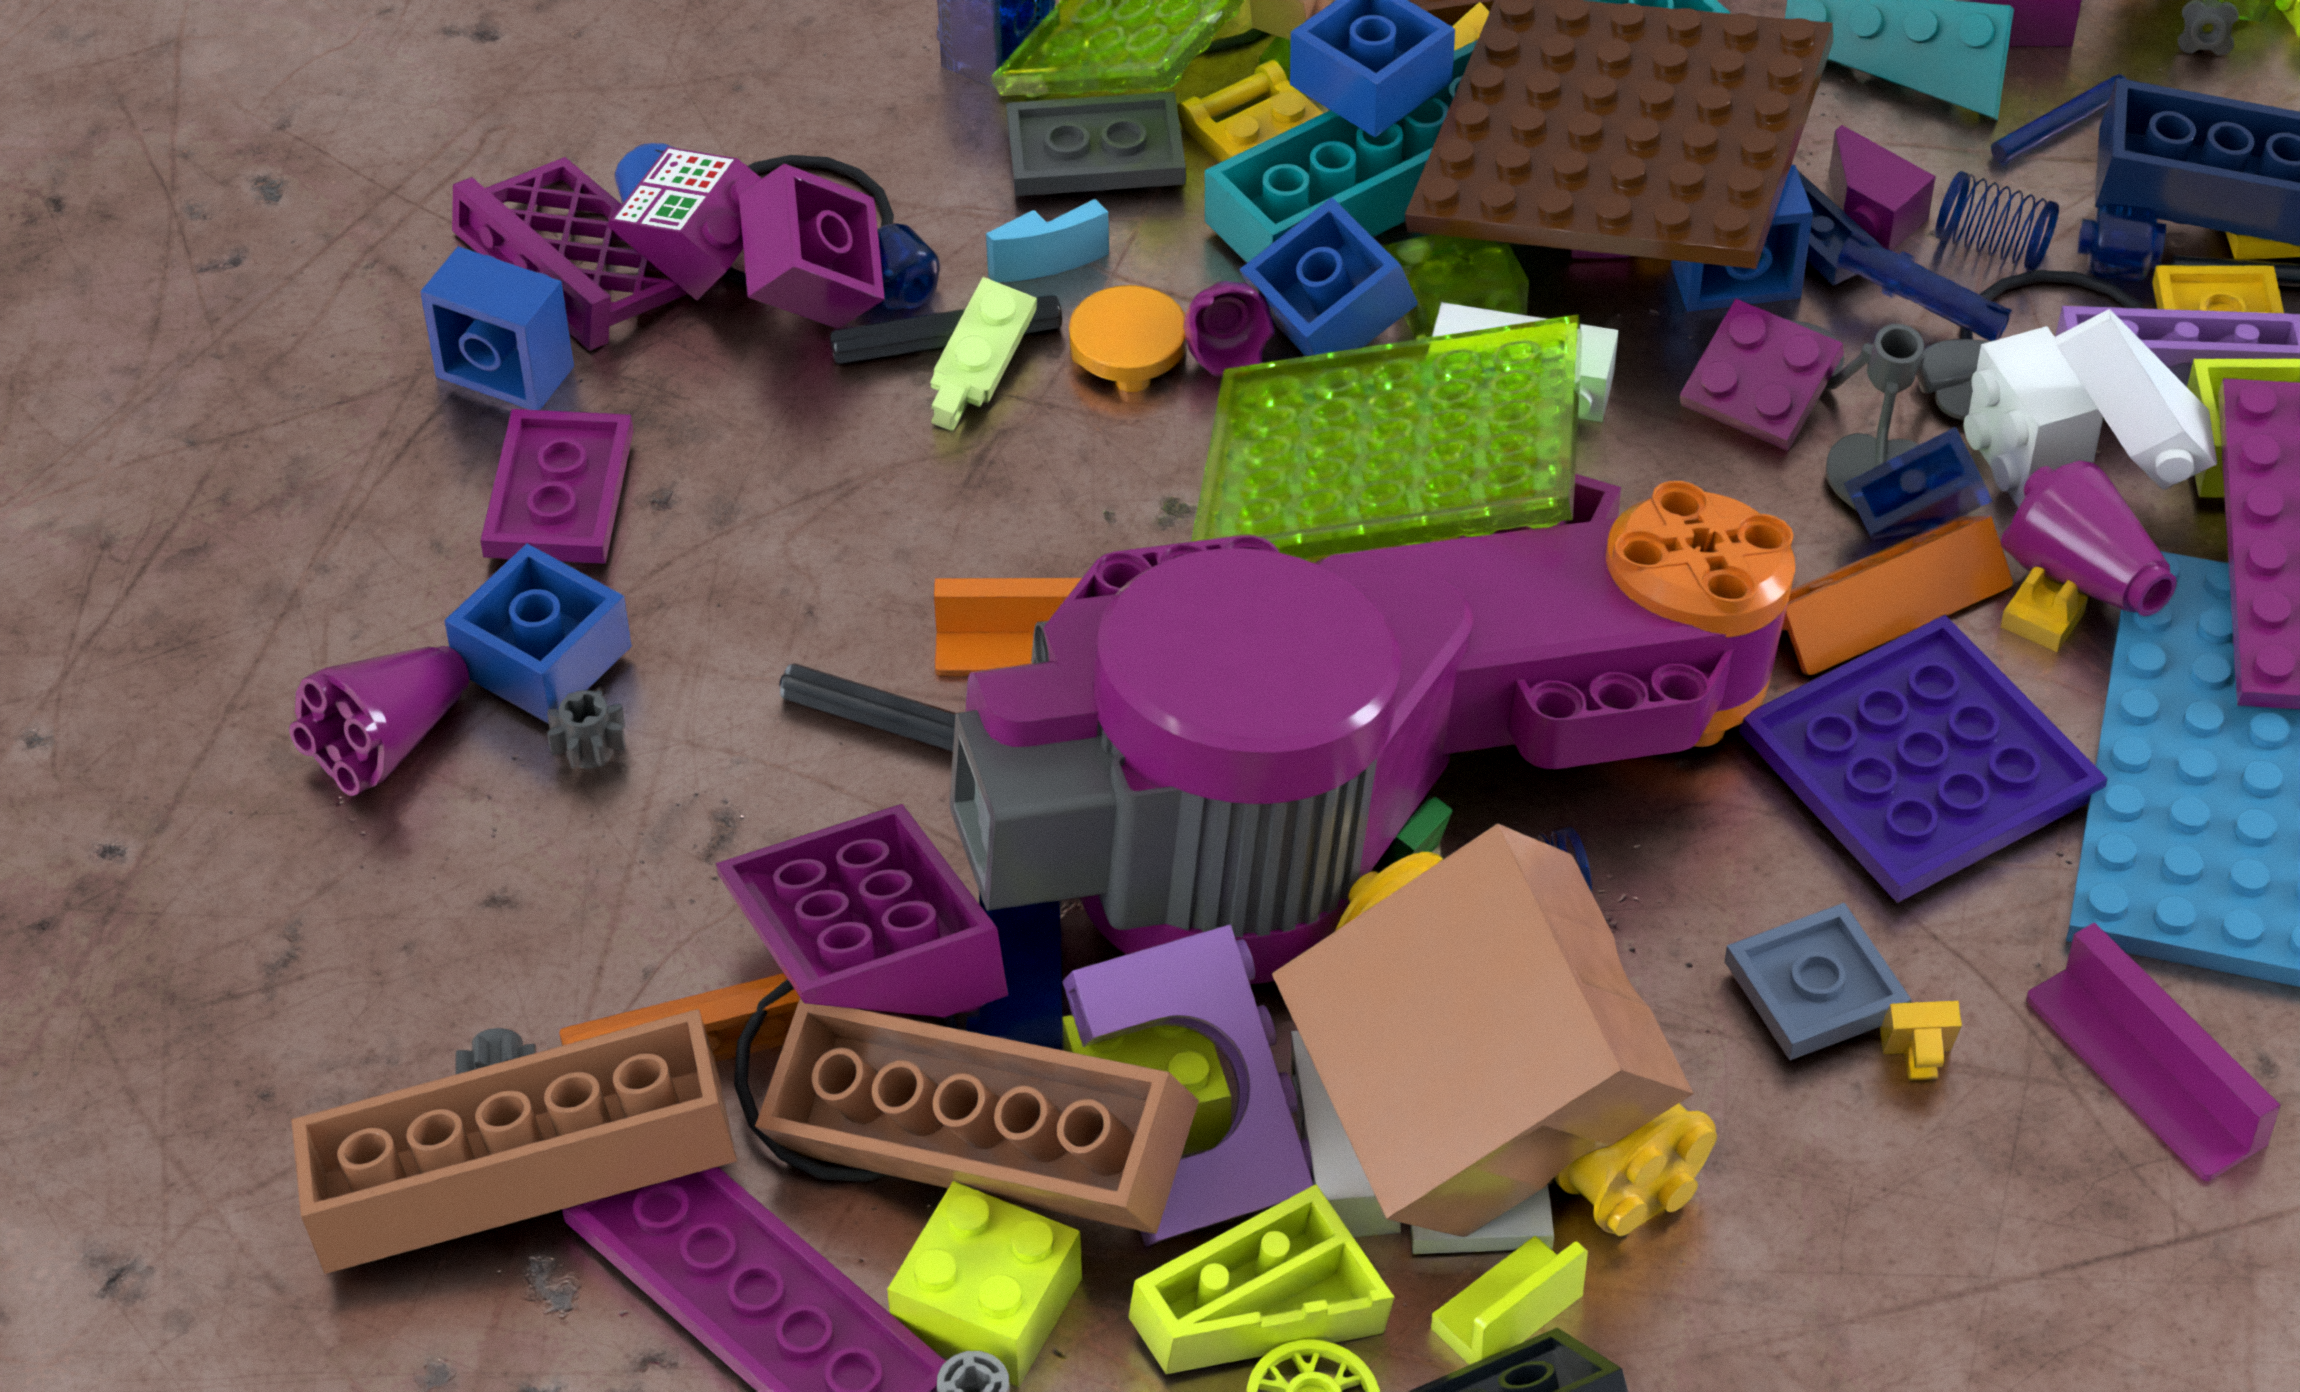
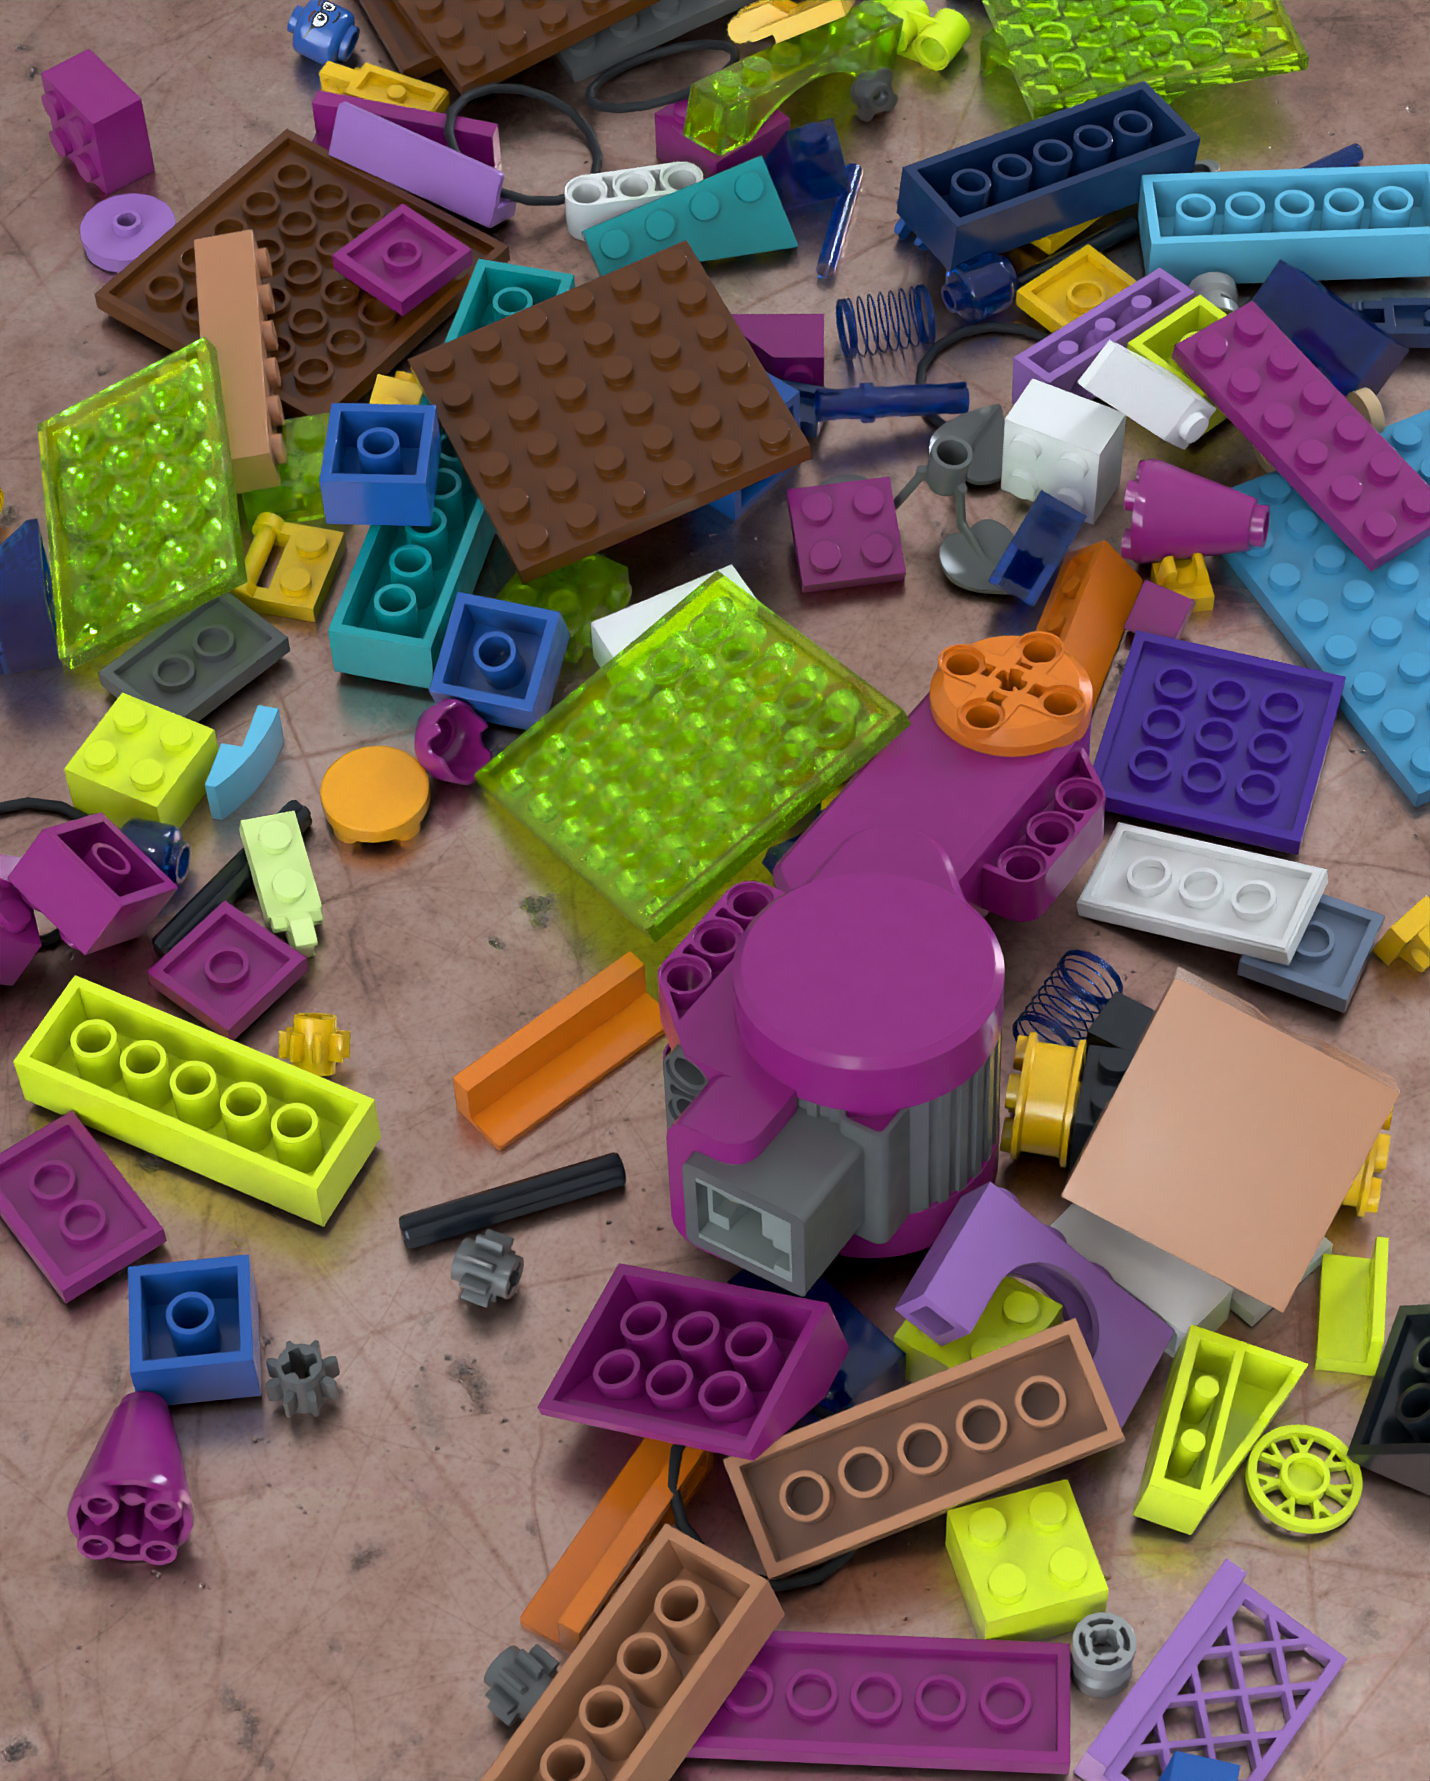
camera: 40 degrees left, 5 degrees up
none -> neon yellow brick [13,975,381,1227]
none -> neon yellow brick [64,692,219,847]
none -> magenta plate [147,901,308,1041]
none -> yellow gear [278,1013,351,1076]
none -> dark grey gear [451,1229,524,1308]
none -> clear blue slope [764,118,852,211]
none -> white tile [1076,822,1328,966]
none -> magenta tile [1124,580,1196,640]

